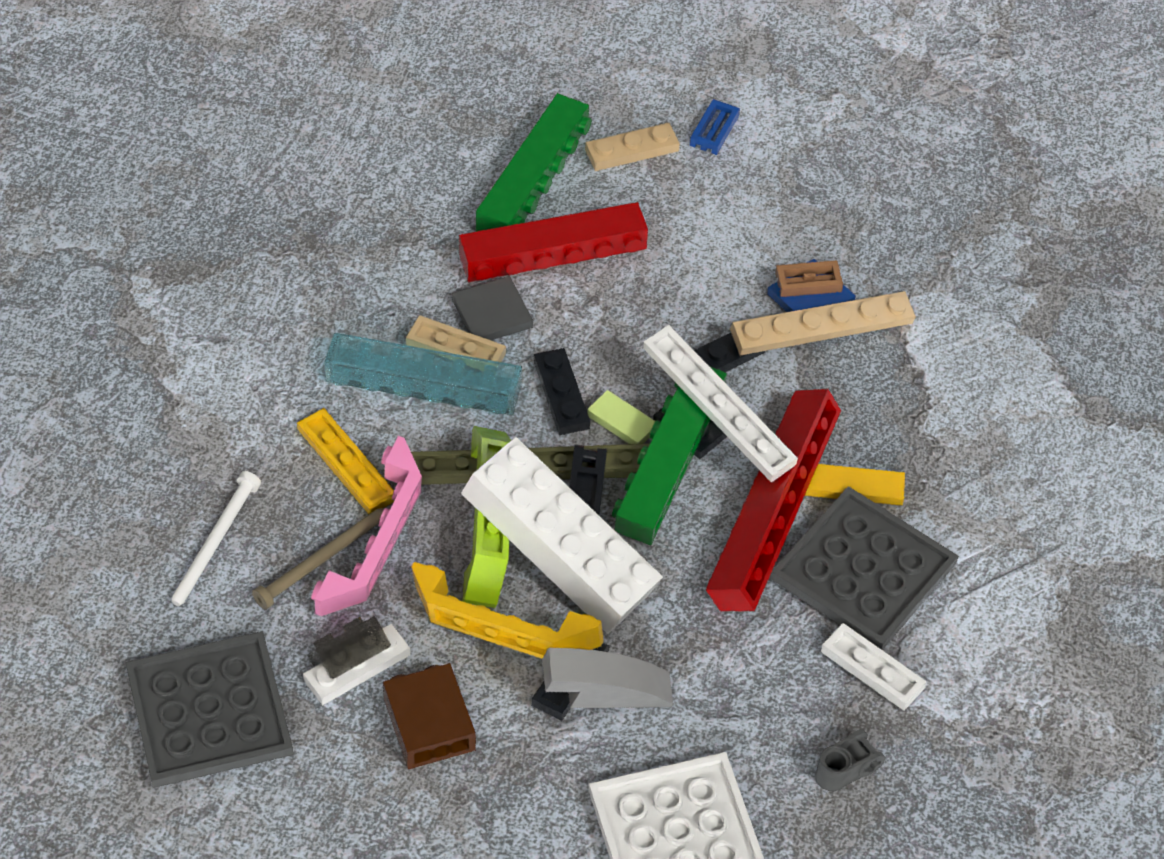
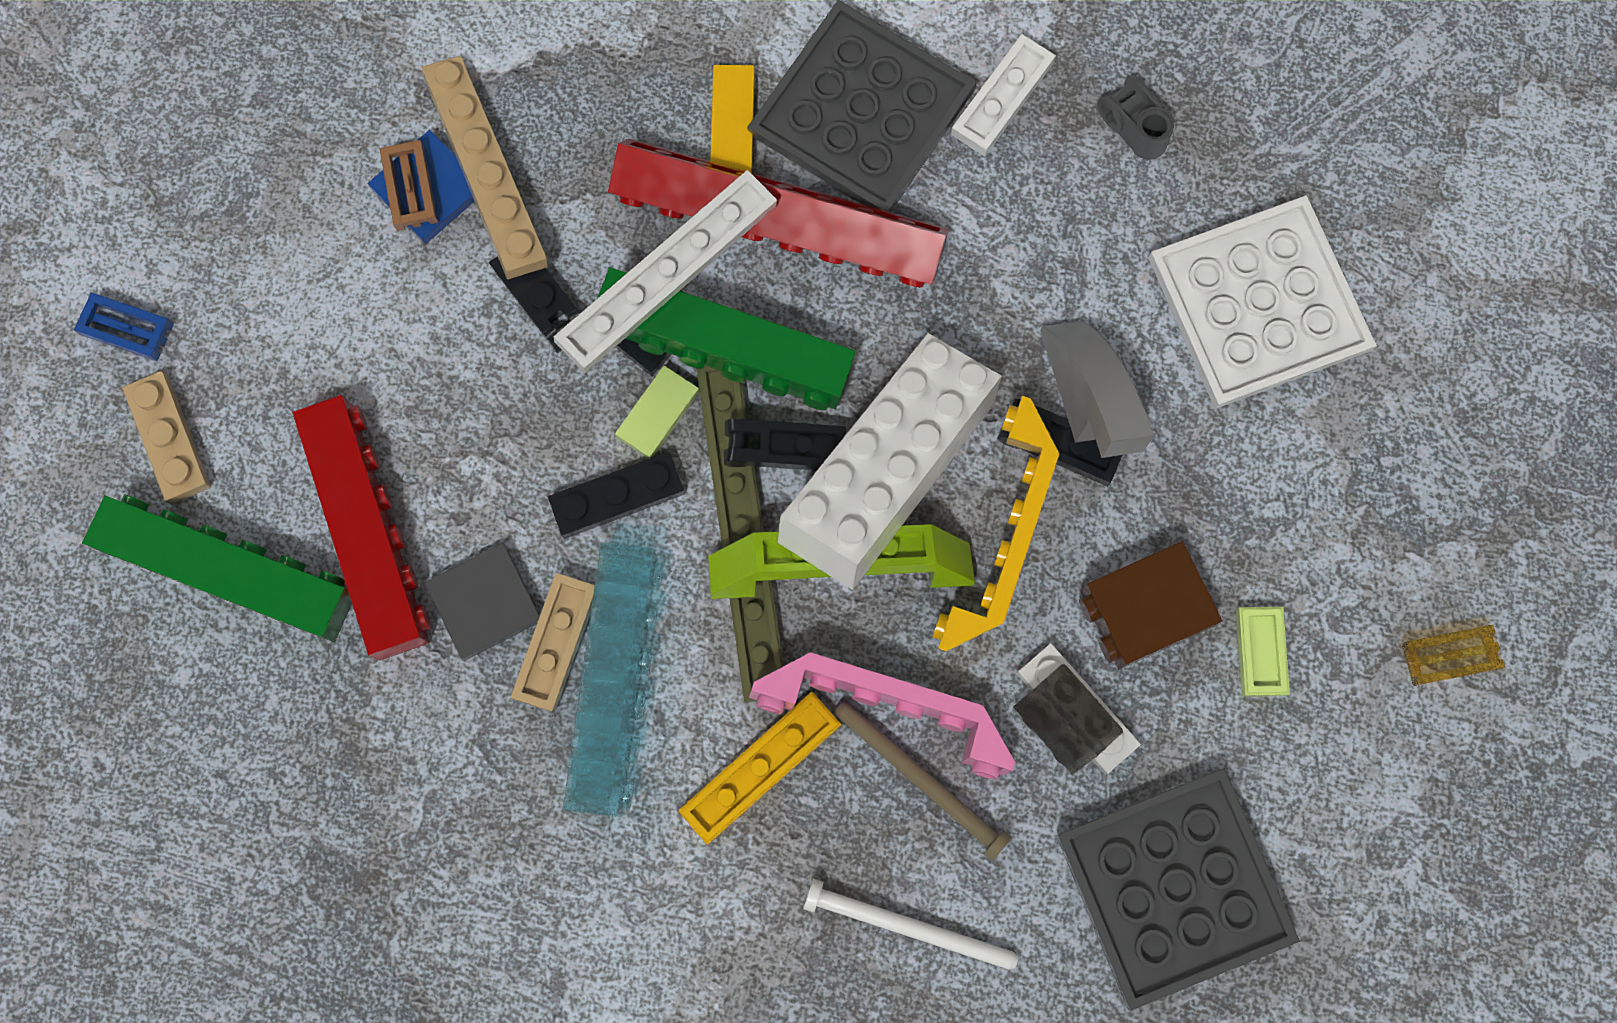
camera: 90 degrees left, 25 degrees up
none -> yellowish green tile [1236,607,1290,697]

